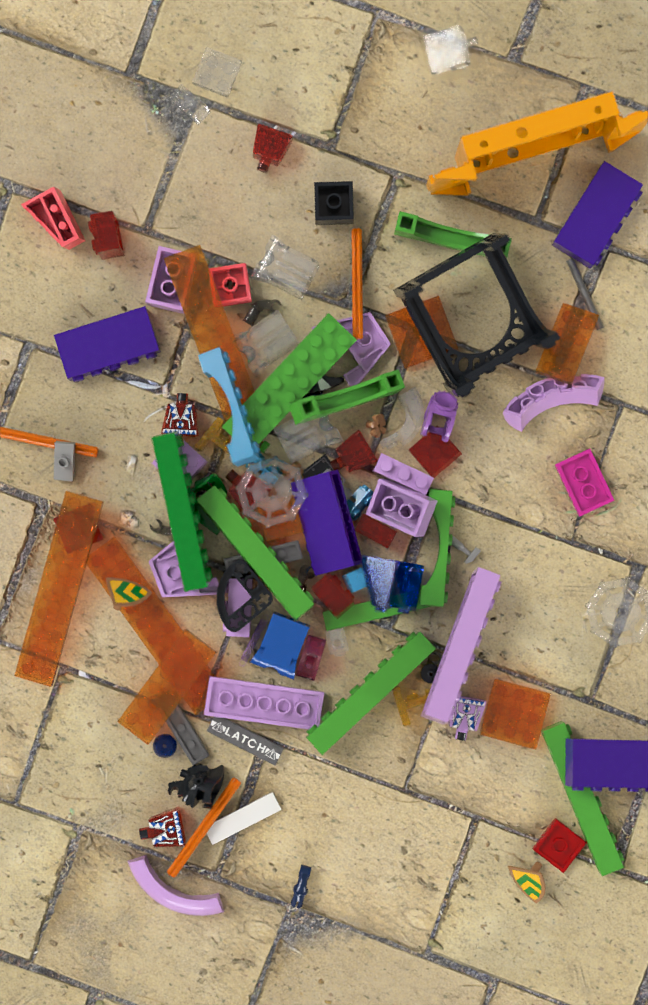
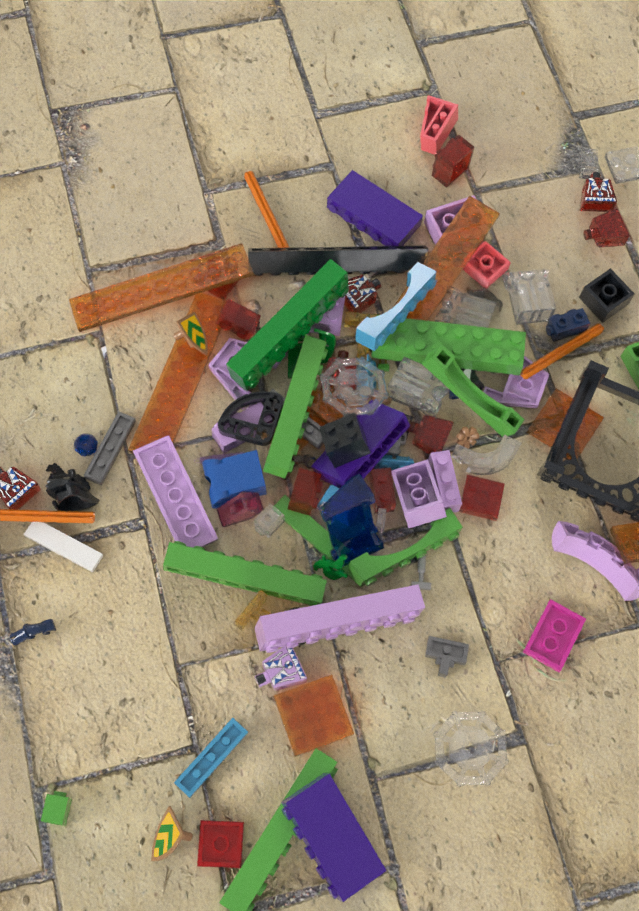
camera: 50 degrees right, 20 degrees down
light grey plate [54,441,75,481] -> none
clear orange plate [117,629,217,745] -> none
flat silver tile [207,717,284,765] -> none
medium lavender piece [420,390,459,443] -> none
none -> bright green brick [41,791,72,826]
none -> dark azure plate [174,718,248,798]
none -> clear red brick [215,299,261,340]
none -> black brick [248,245,429,276]
none -> green piece [313,554,348,580]
none -> black brick [319,412,371,468]
none -> clear tile [375,508,386,534]
none -> flat silver hinge [425,636,469,678]
none -> dark blue brick [546,308,590,342]
none -> clear red torso [580,172,617,212]

